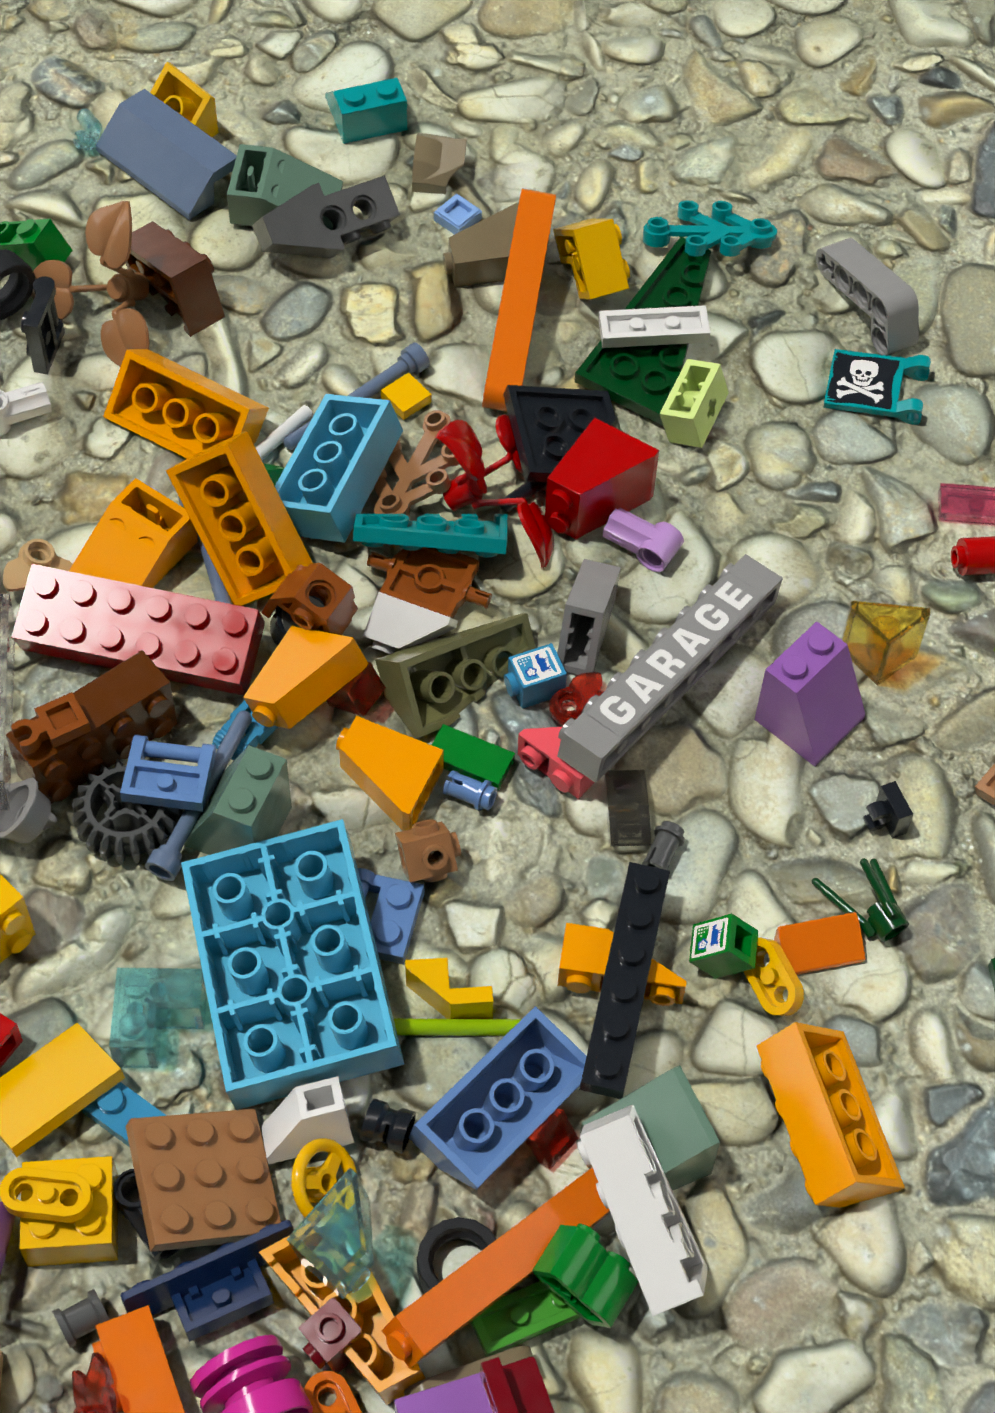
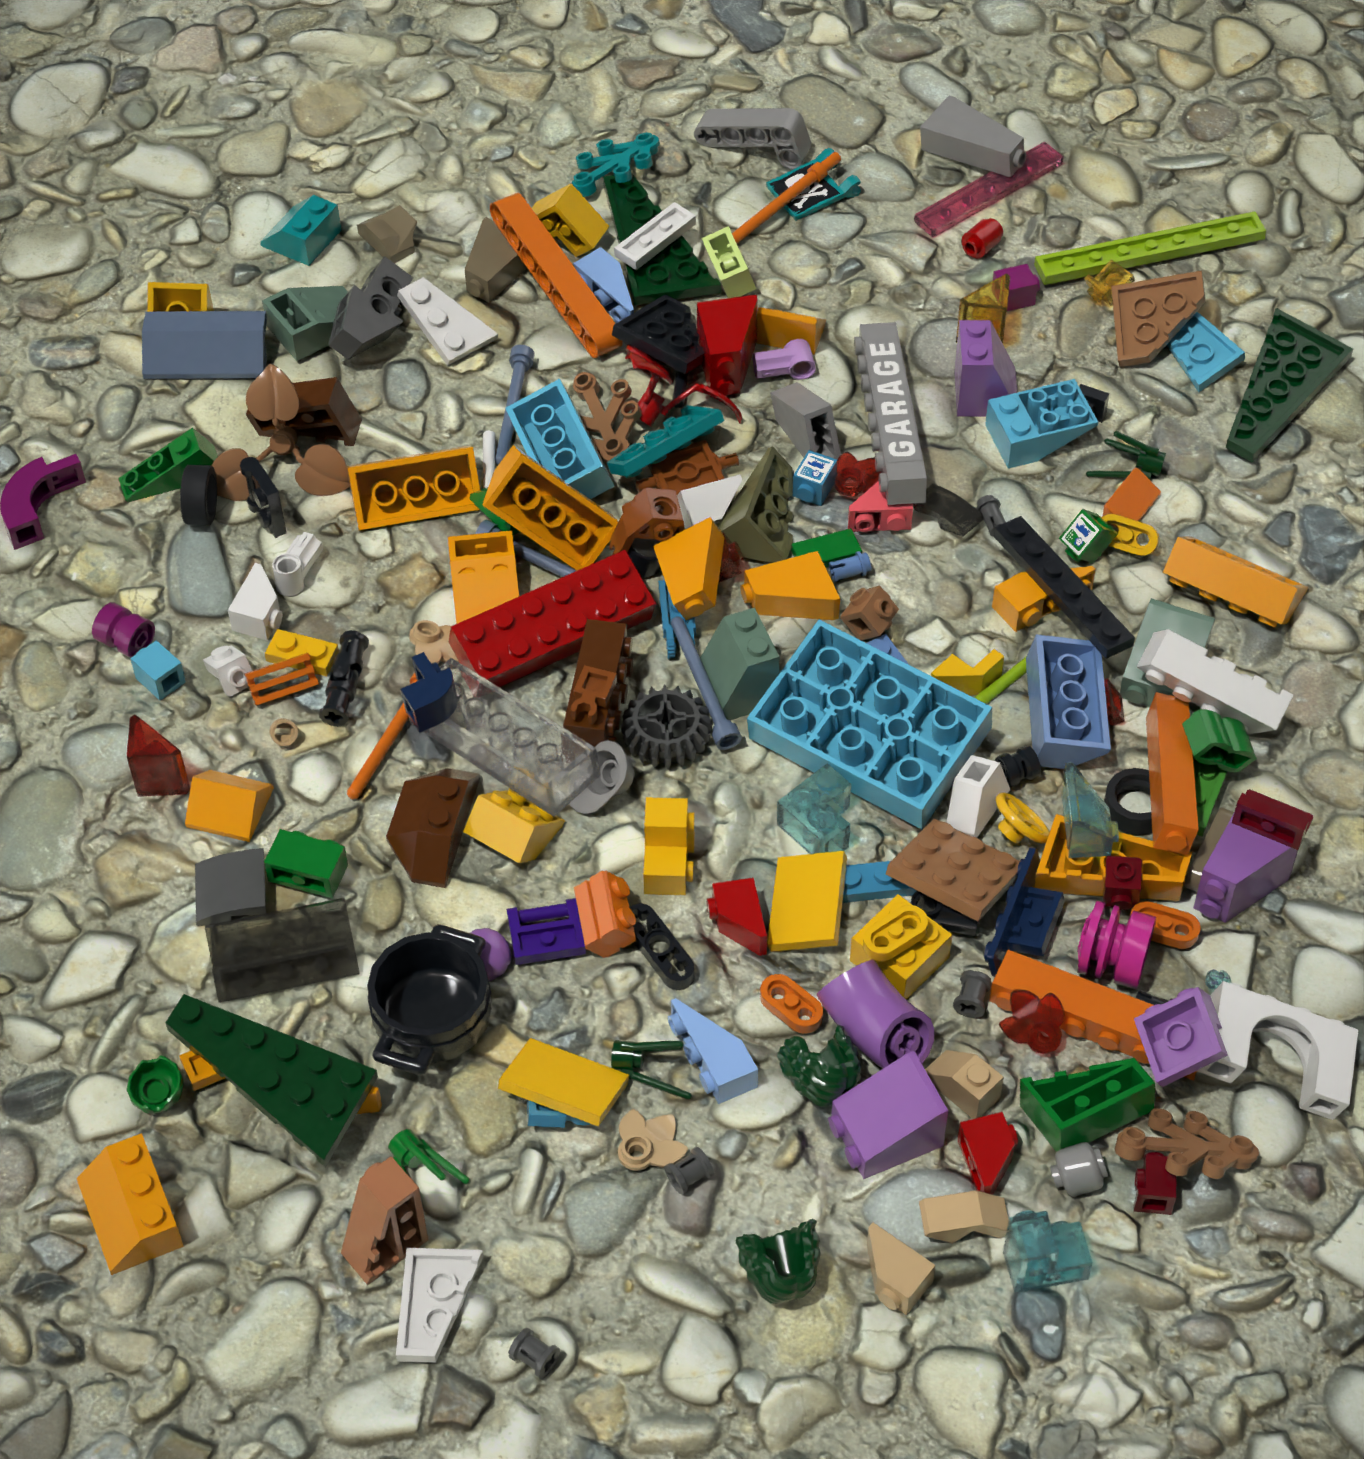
camera: 40 degrees left, 5 degrees down
clear light blue arm [73,109,102,151] -> none
medium blue plate [120,735,216,812] -> none
yellow tile [381,372,432,420] -> none
light blue tile [434,194,482,234] -> none
none -> white wing [397,277,498,366]
none -> light blue slope [573,247,634,323]
none -> orange bar [732,152,842,244]
none -> light orange slope [757,307,826,355]
none -> medium azure slope [985,379,1098,469]
none -> magenta brick [991,264,1040,313]

